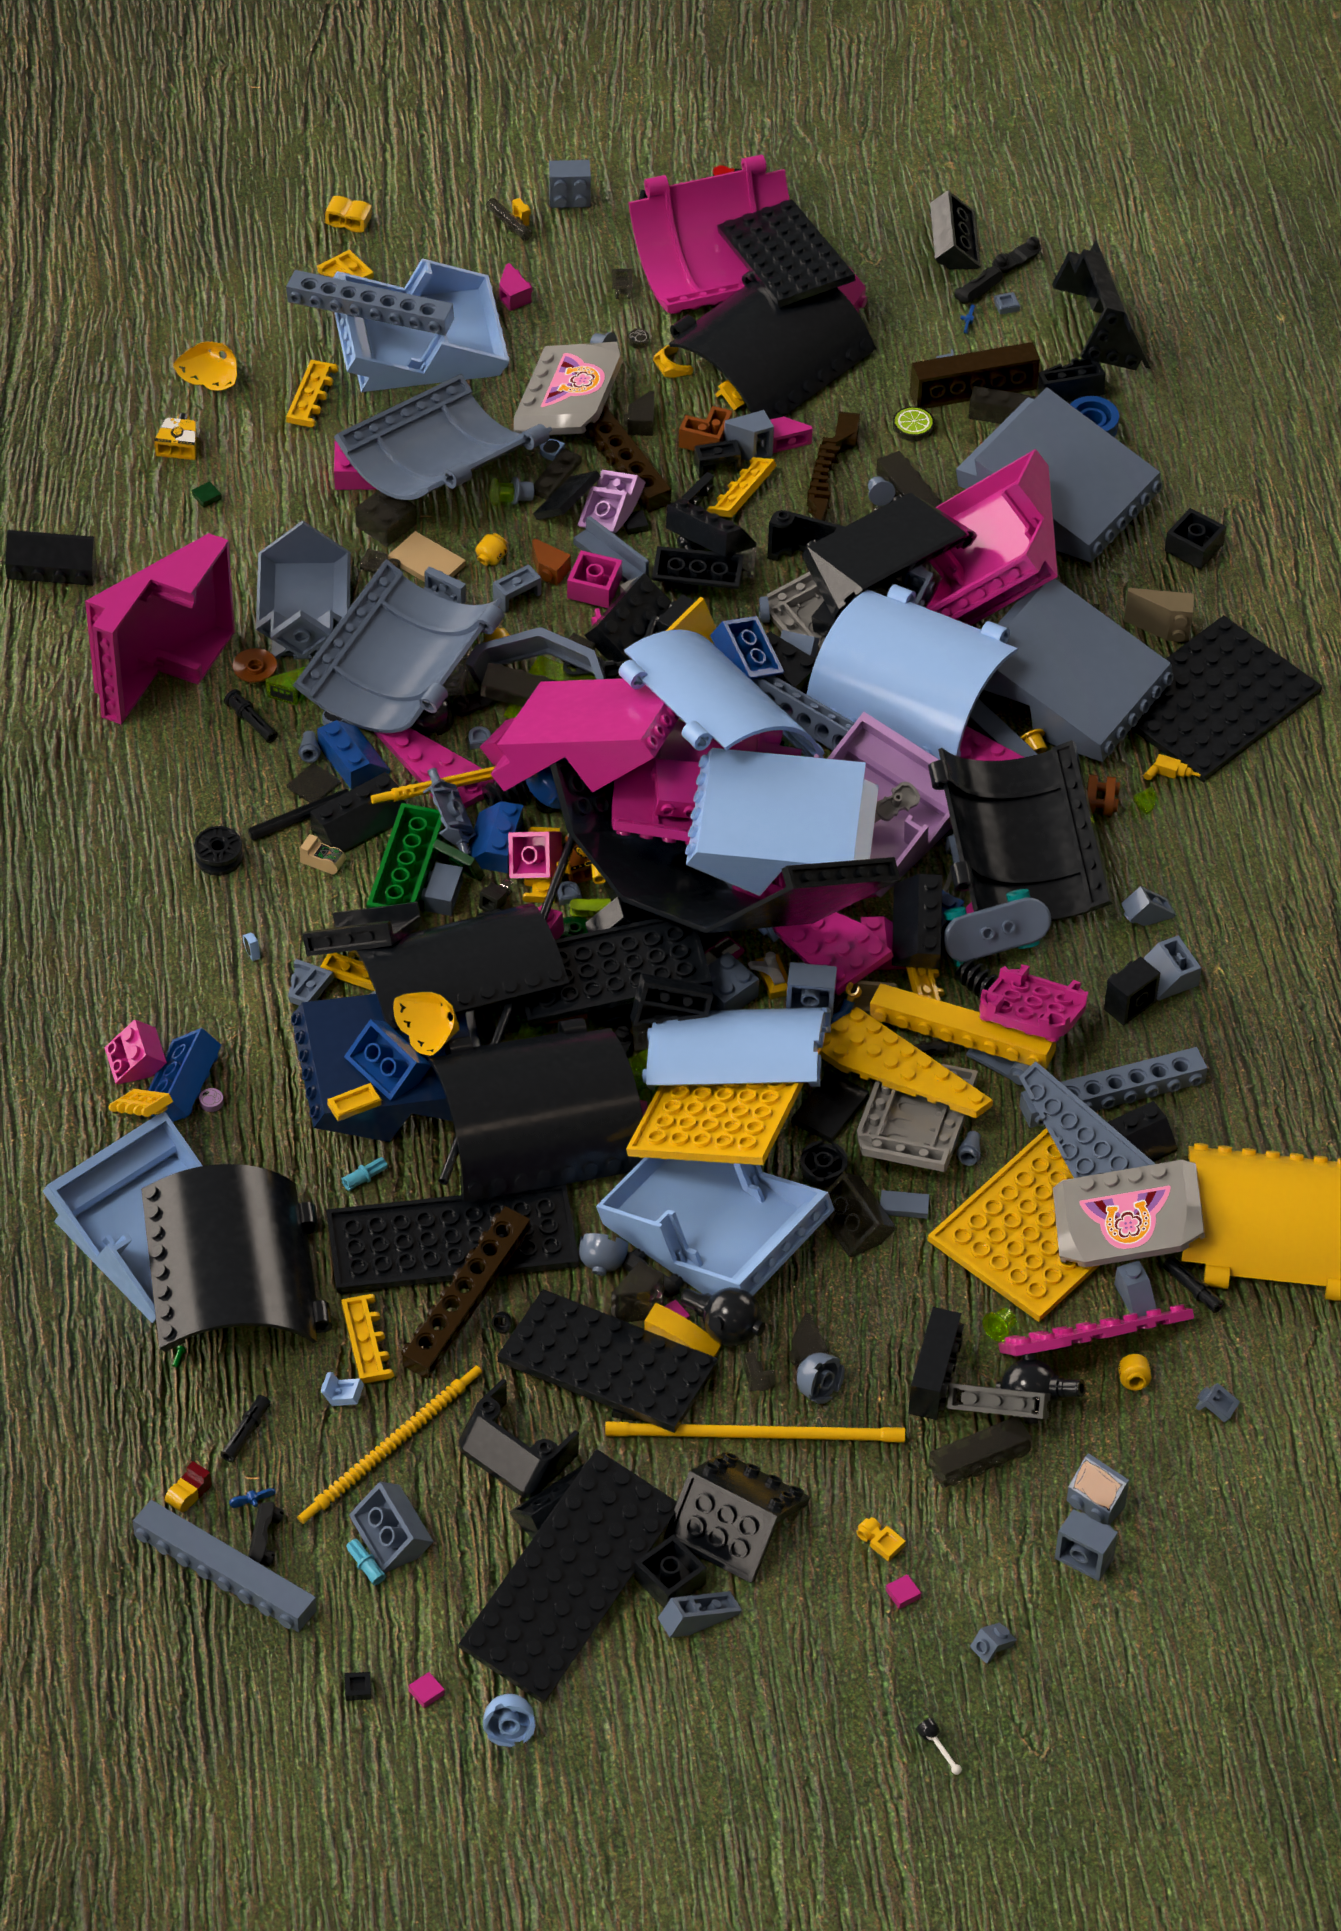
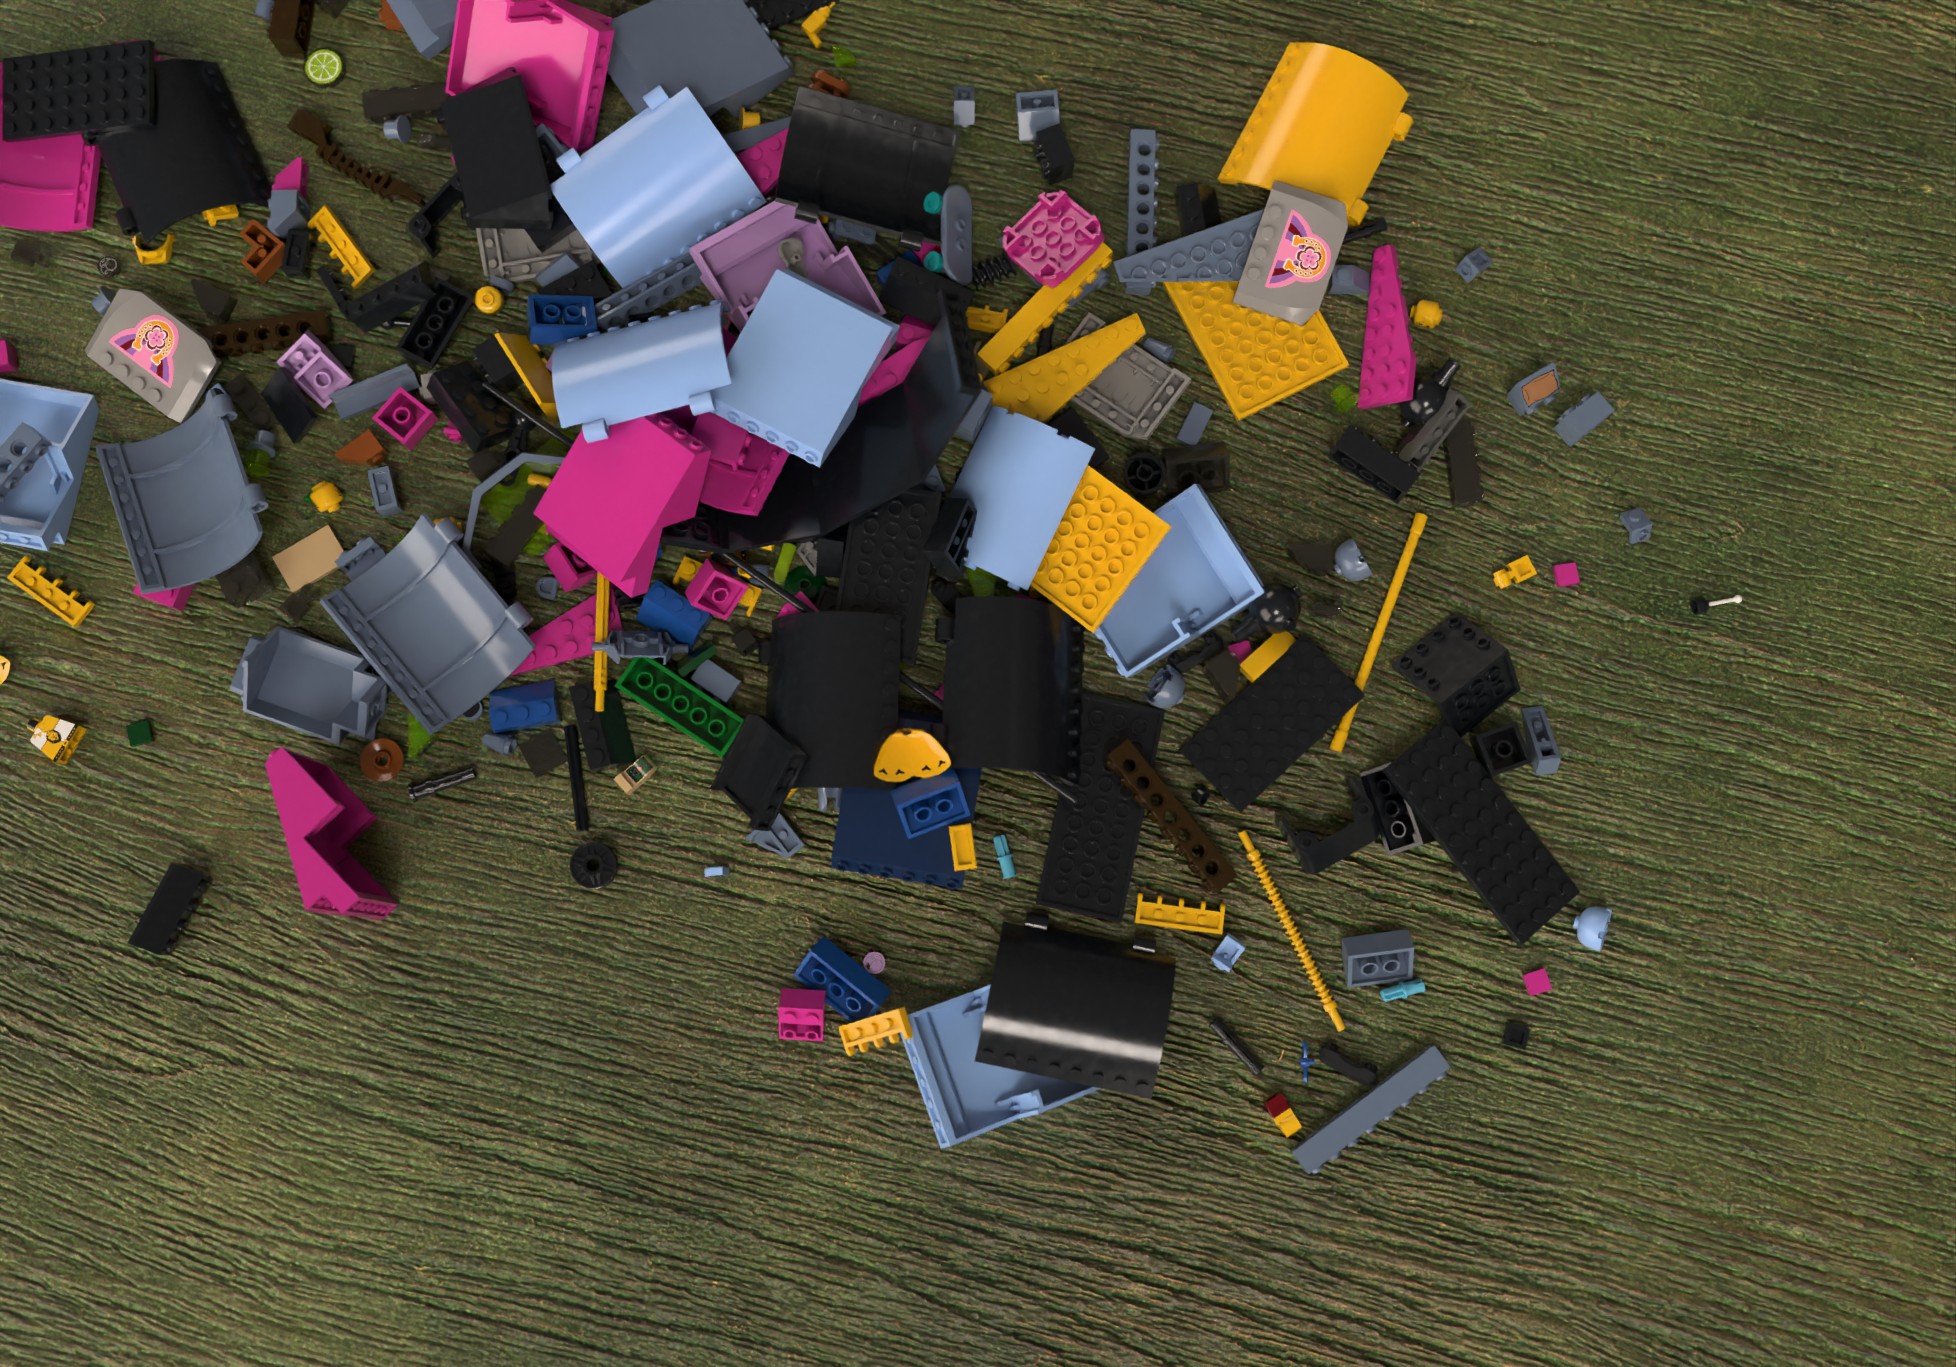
camera: 70 degrees left, 30 degrees up
none -> yellow head [475,286,504,315]

